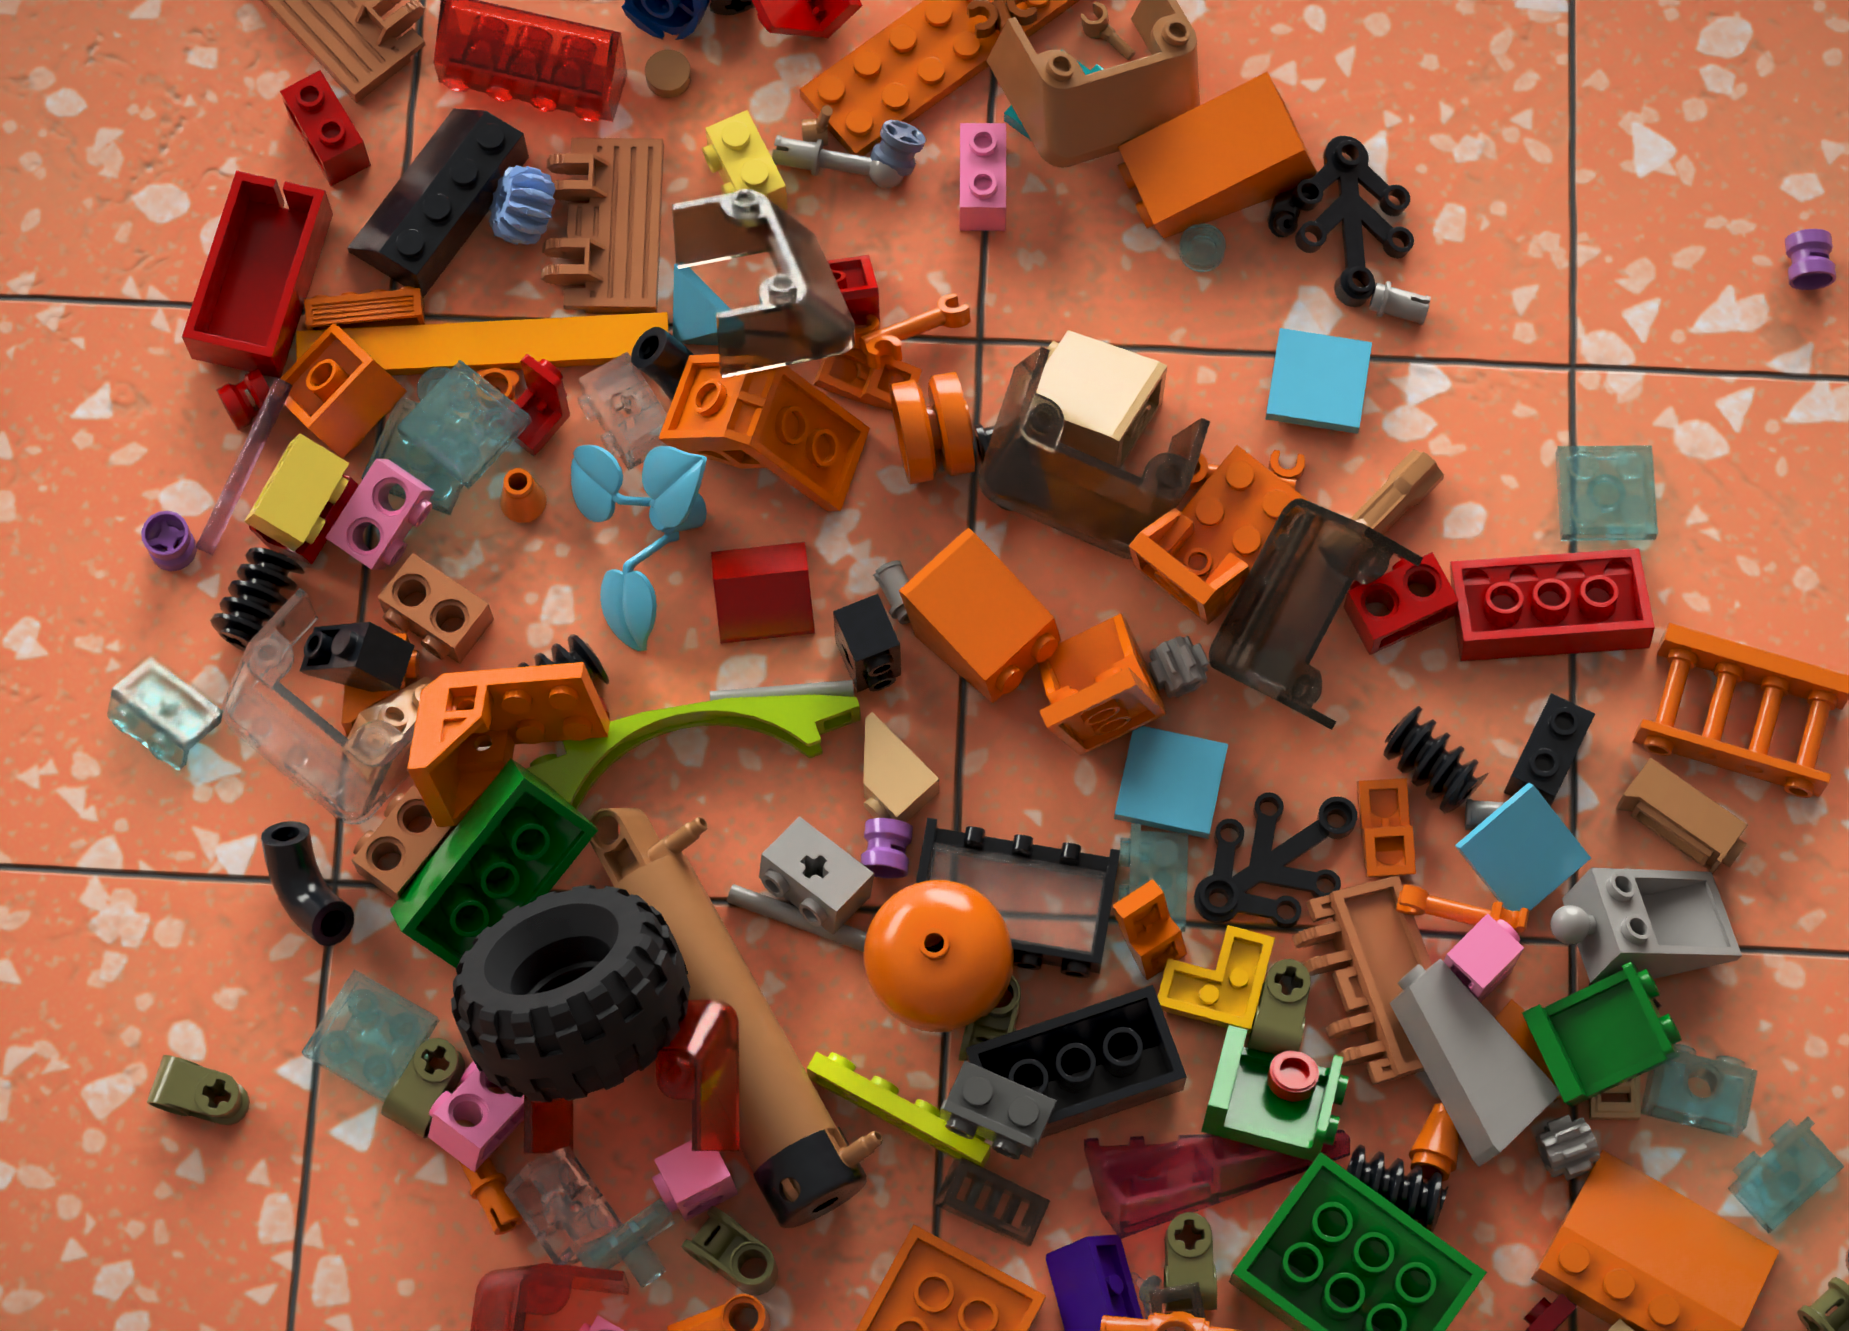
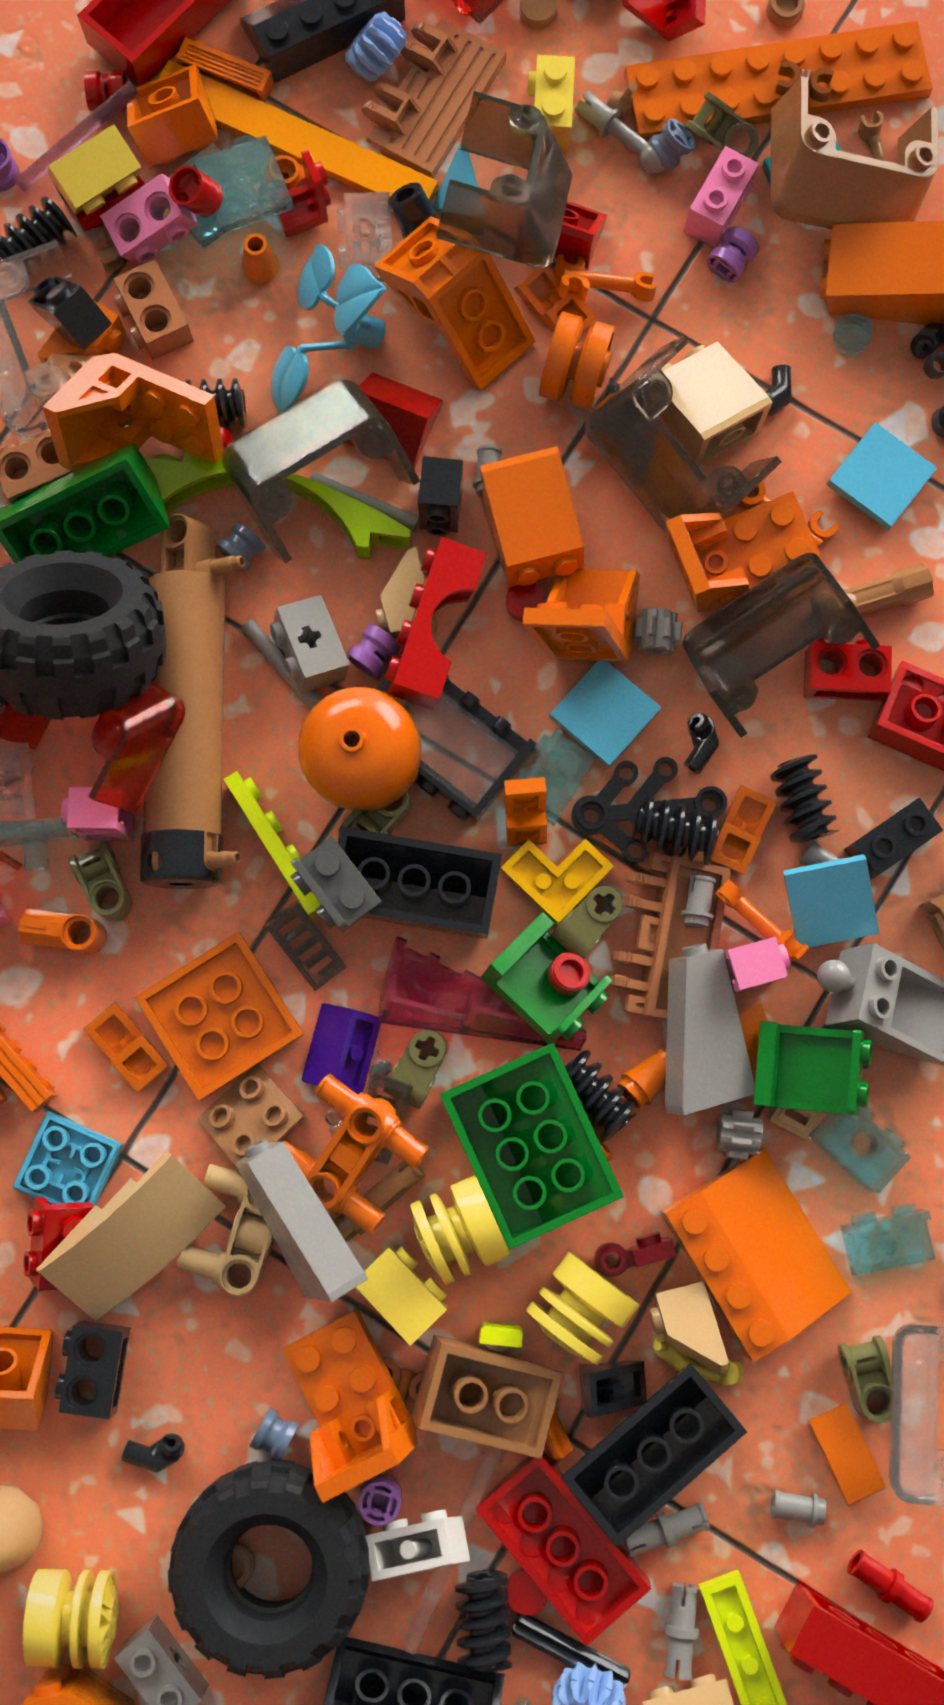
camera: 25 degrees right, 10 degrees up
none -> medium nougat hand [97,229,124,273]
none -> red wheel [169,165,223,218]
none -> sand blue wheel [216,522,266,572]
none -> clear smoke windscreen [222,379,420,563]
none -> red arch [384,537,487,710]
none -> red tile [506,583,545,622]
none -> black piece [630,795,720,866]
none -> light grey pin [681,875,716,928]
none -> black arm [684,712,719,774]
none -> olive piece [685,91,759,158]
none -> medium lavender wheel [706,226,759,283]
none -> black arm [765,365,792,416]

